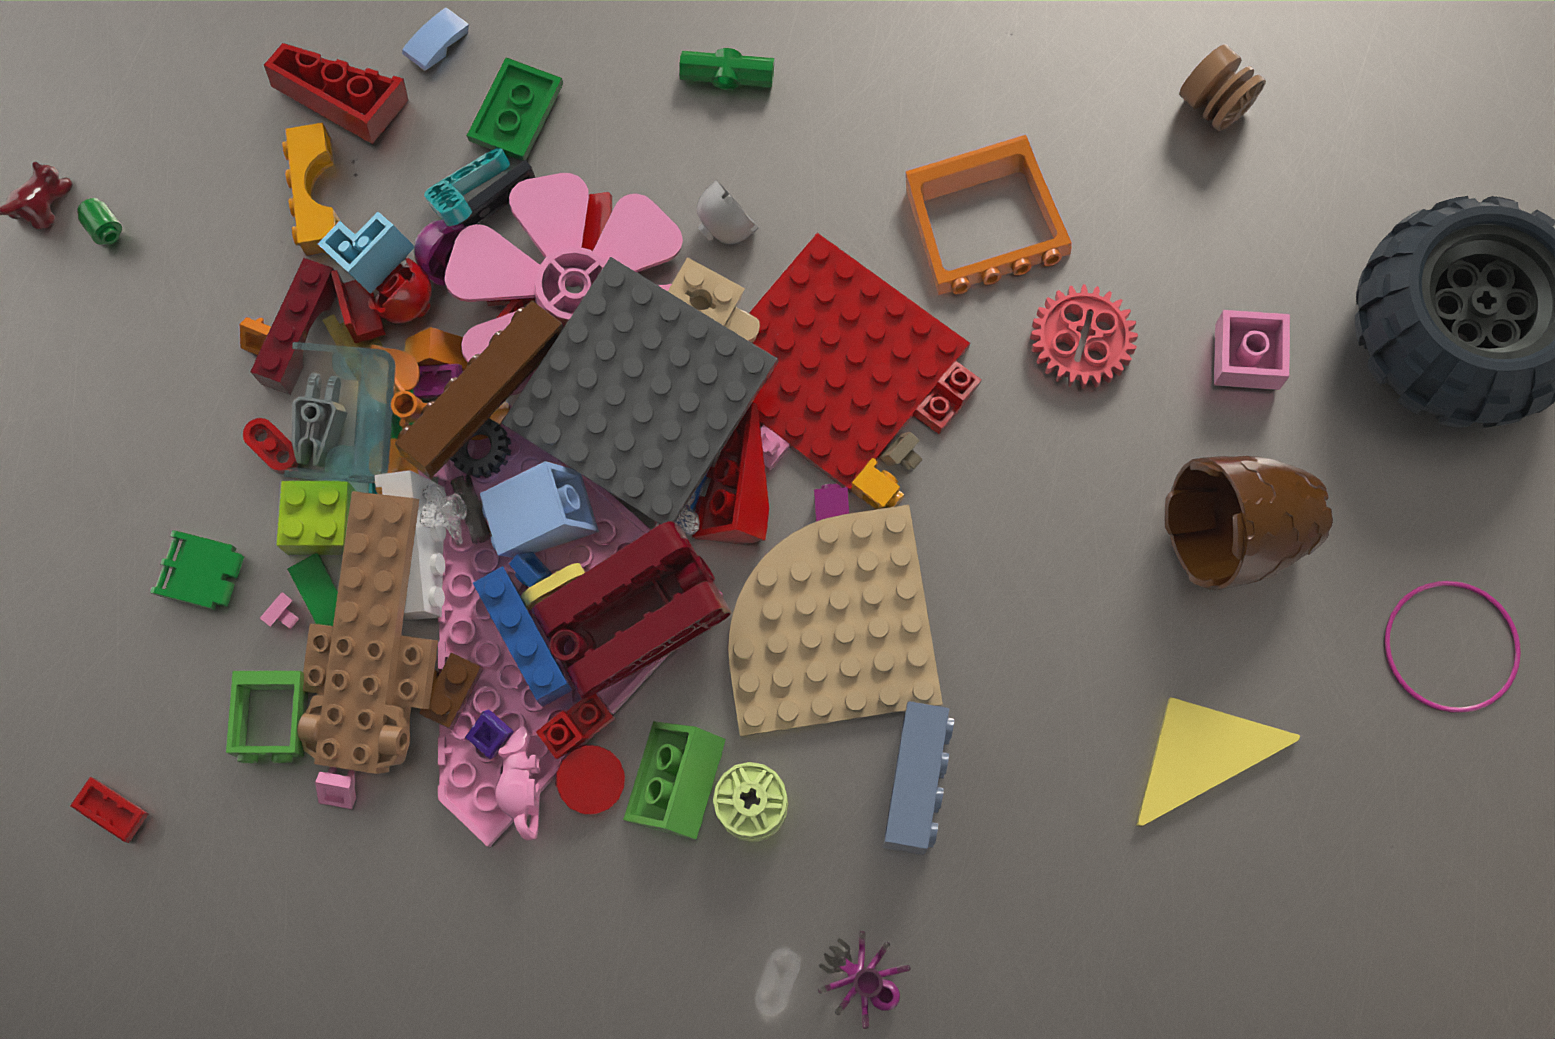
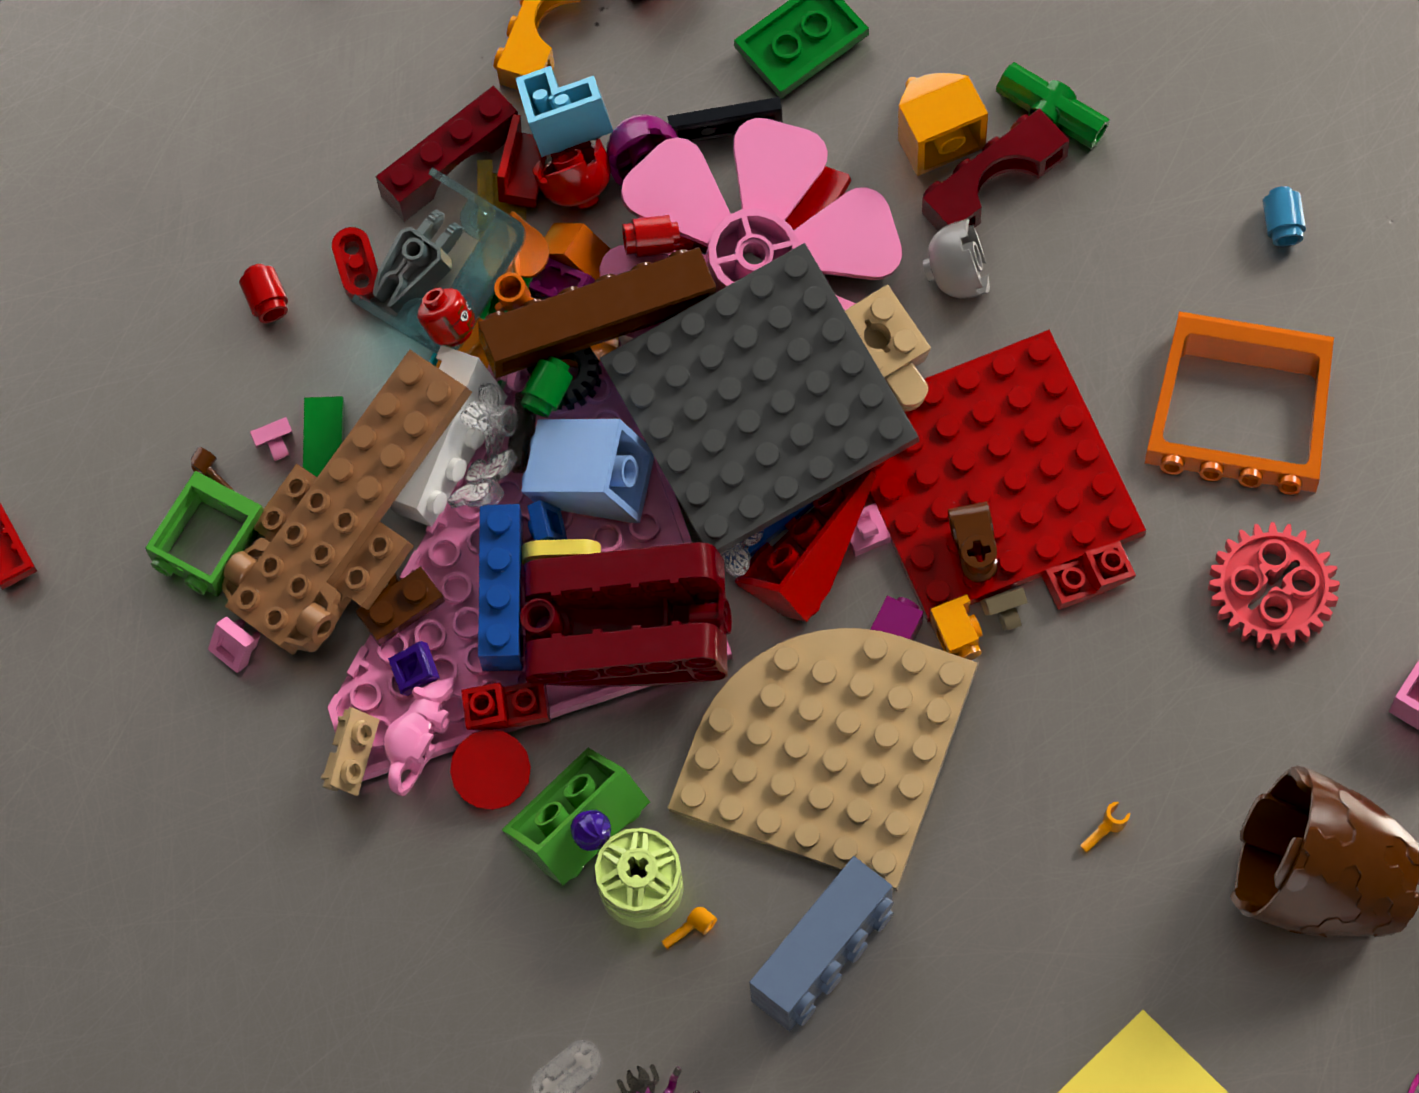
camera: 30 degrees right, 5 degrees down
green plate [150,530,245,611] -> none
orange tile [239,317,271,355] -> none
lime brick [276,481,357,555] -> none
teal beam [424,148,510,226] -> none
none -> reddish brown hand [191,447,234,491]
none -> red brick [239,264,288,323]
none -> tan hinge [321,707,380,796]
none -> red head [417,288,475,347]
none -> clear animal [447,449,517,510]
none -> green brick [520,356,573,418]
none -> dark purple plate [571,810,611,851]
none -> red brick [622,215,680,258]
none -> light orange hand [661,907,717,949]
none -> light orange piece [898,73,988,177]
none -> dark red arch [922,108,1069,231]
none -> reddish brown piece [948,501,997,583]
none -> light orange hand [1080,802,1130,853]
none -> dark azure brick [1262,186,1306,247]

